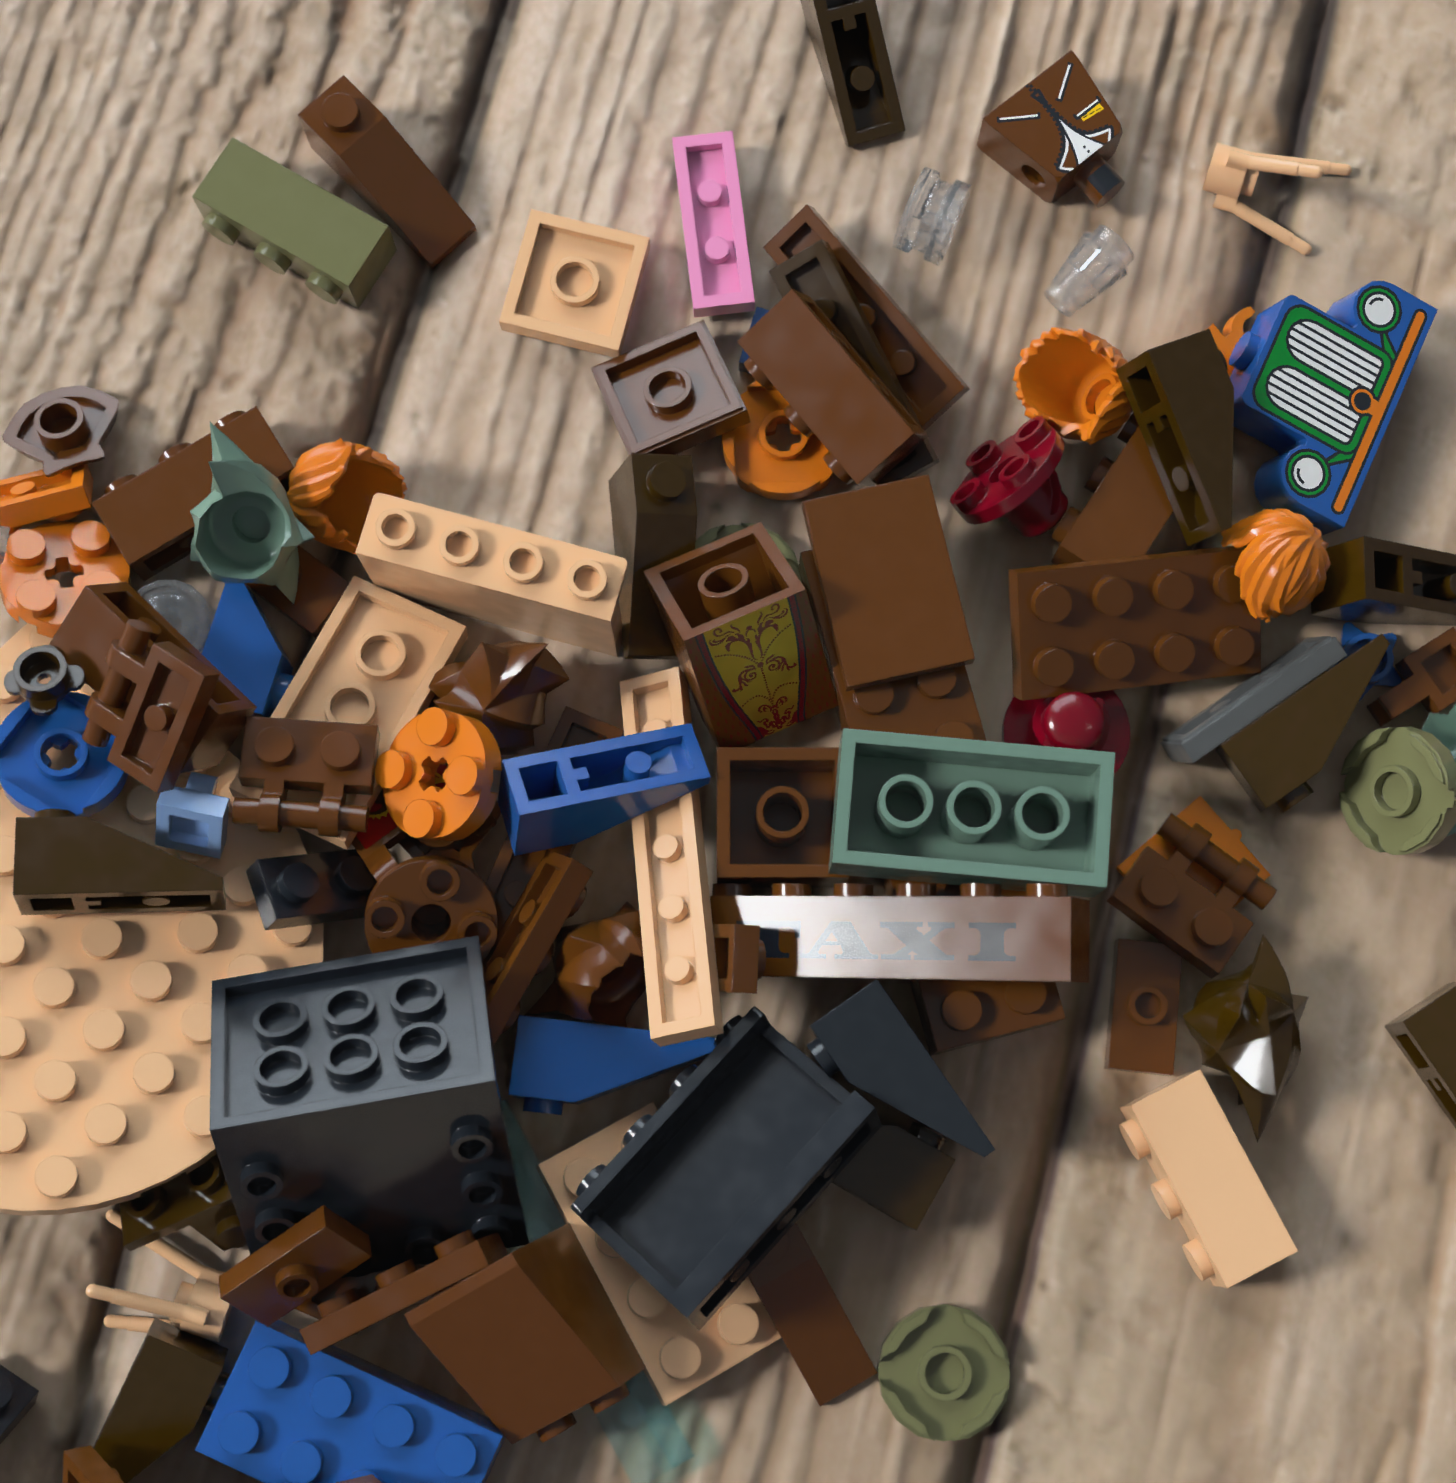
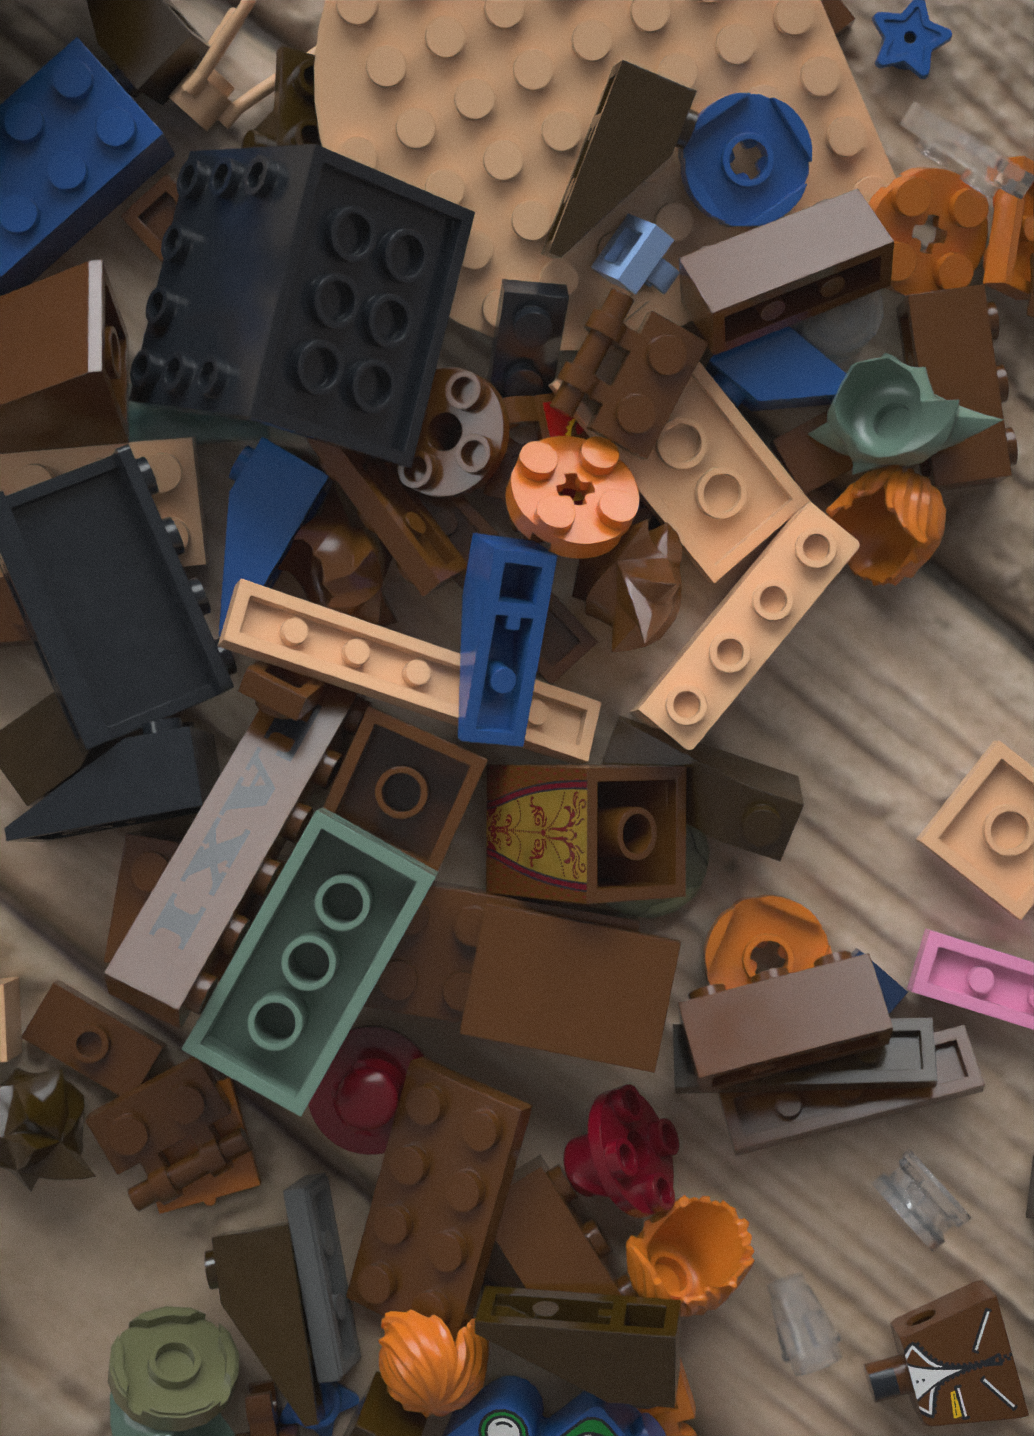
camera: 110 degrees right, 10 degrees up
dark brown plate [4,645,86,716] -> none
reddish brown plate [82,619,220,793] -> none
reddish brown plate [219,1205,372,1327] -> none
reddish brown plate [300,1229,508,1355] -> none
plate [591,319,751,455] -> none

